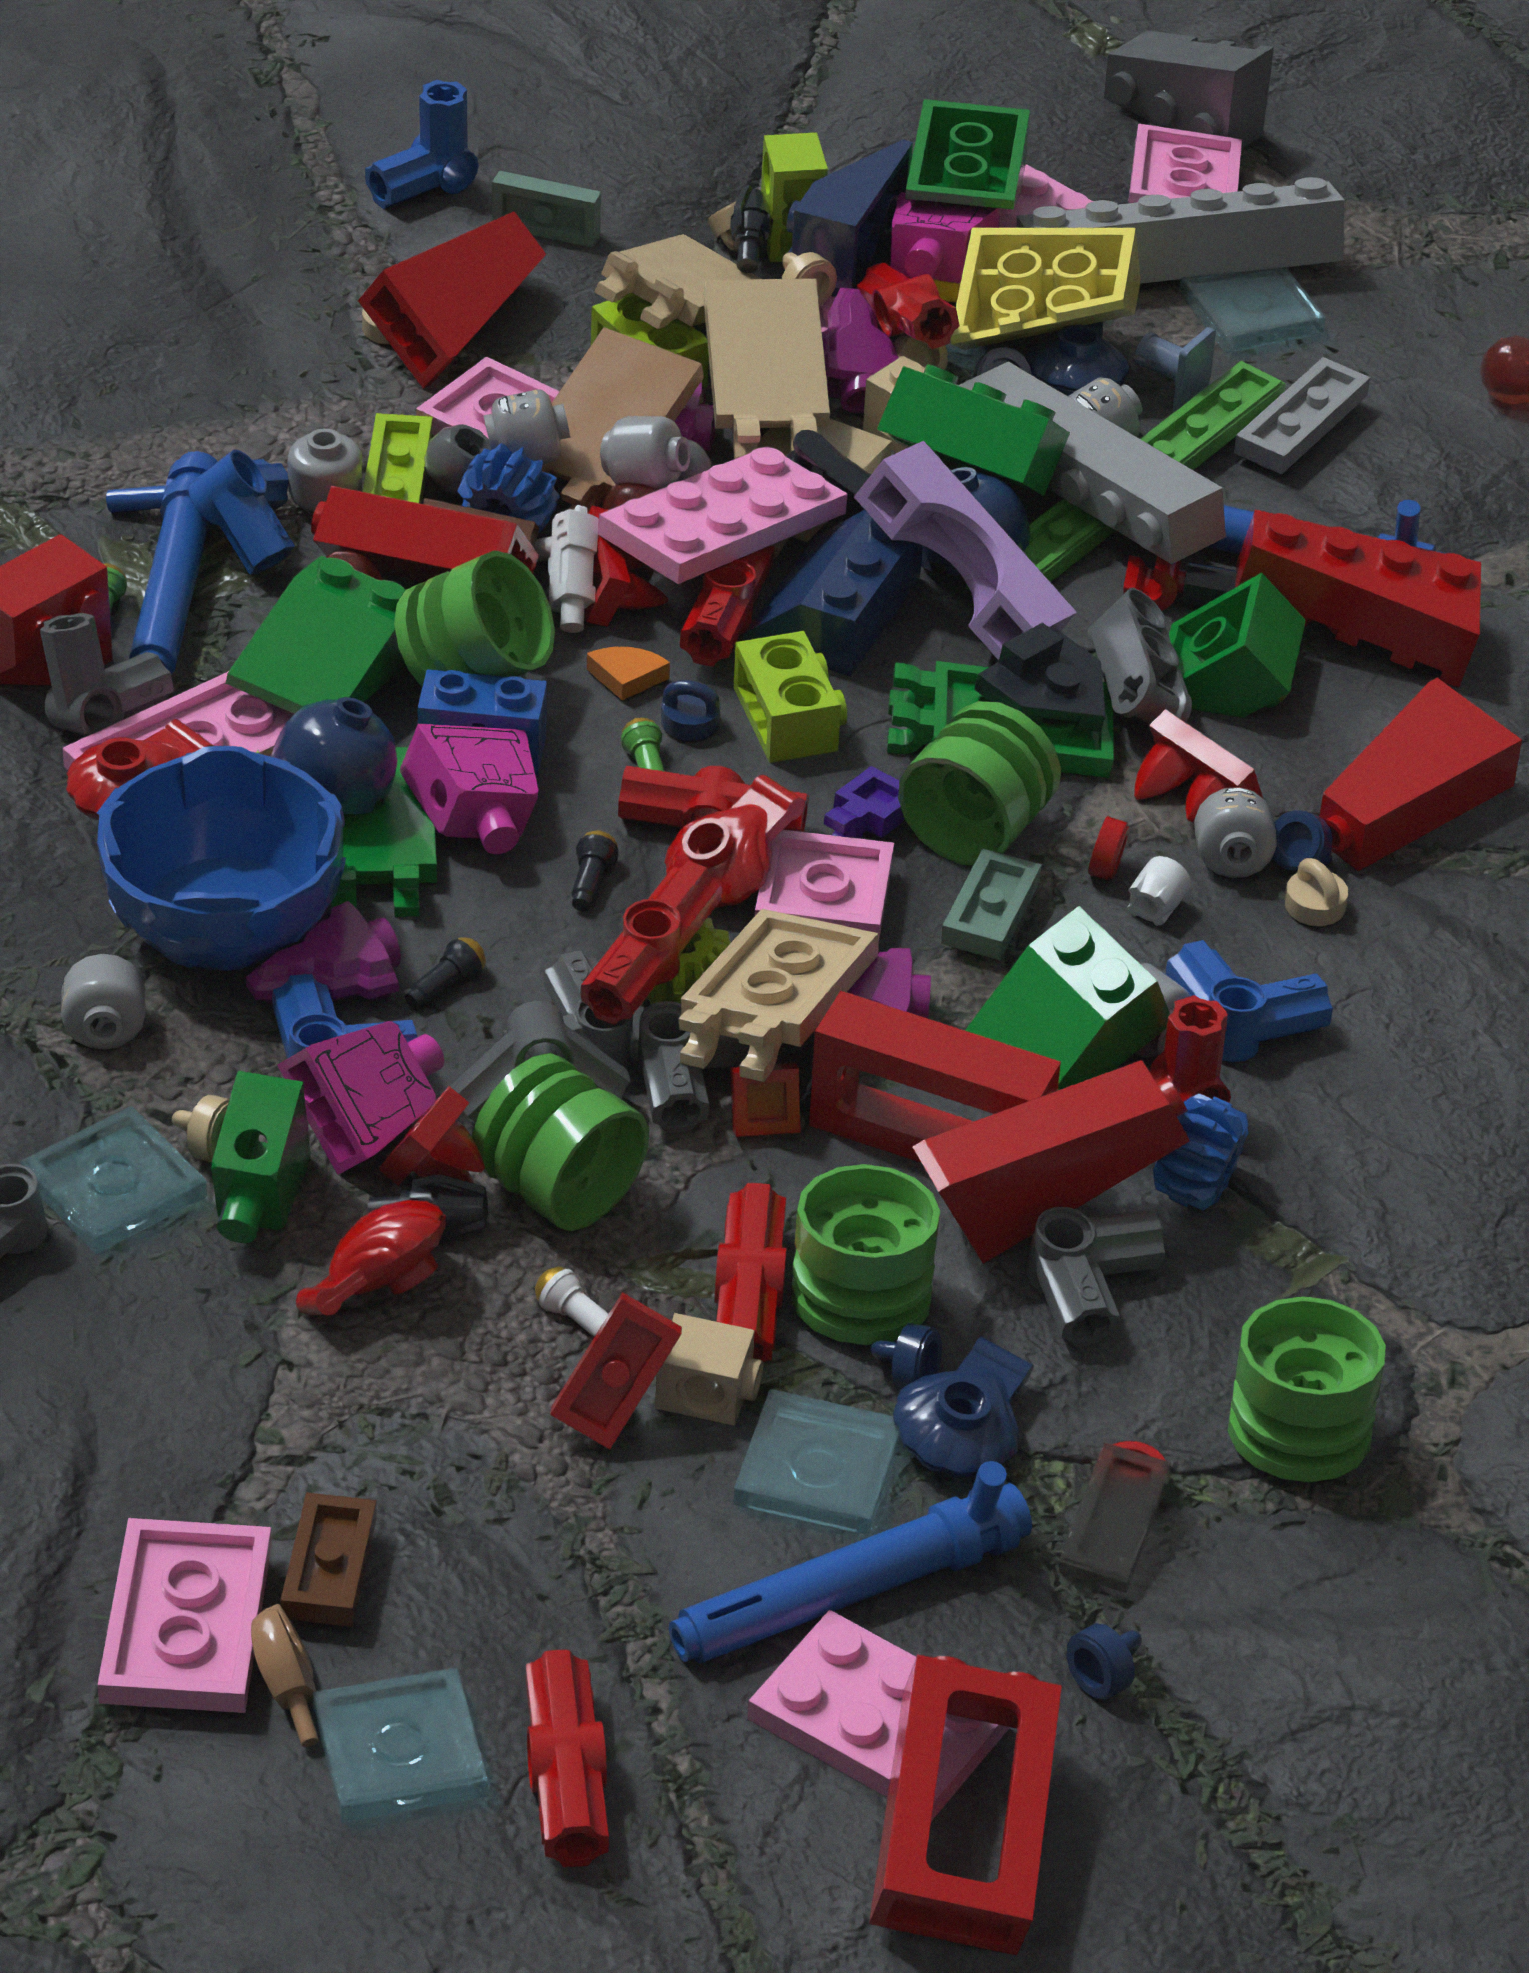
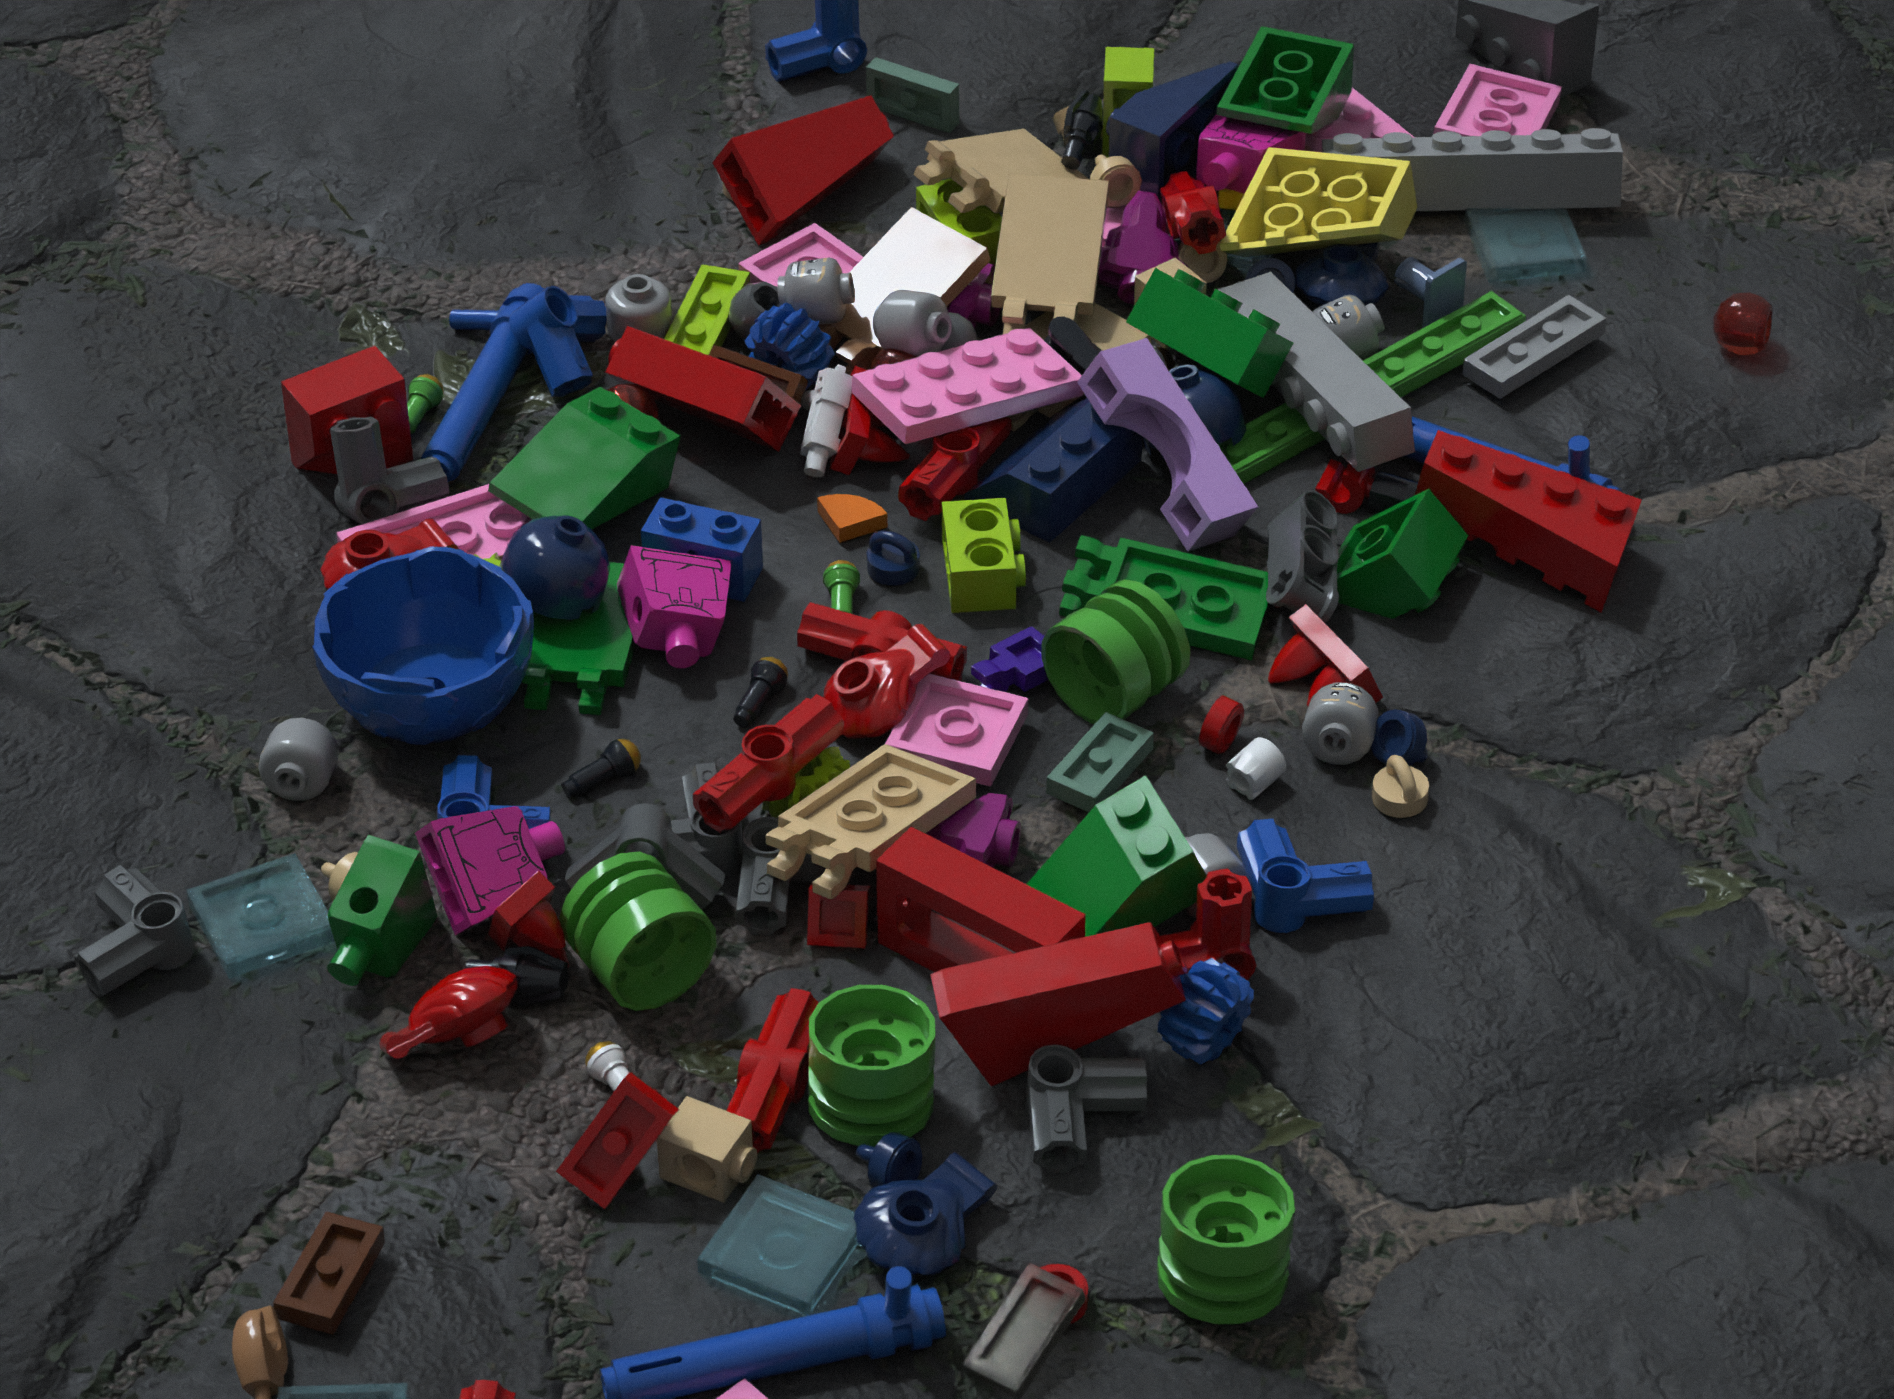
camera: 15 degrees right, 0 degrees up
bright pink plate [98,1518,272,1713] -> none
magenta rock [246,901,401,1004] -> none
bright green wheel [394,550,555,687] -> none
black plate [974,622,1105,732] -> none
red slope [1319,678,1522,871] -> none

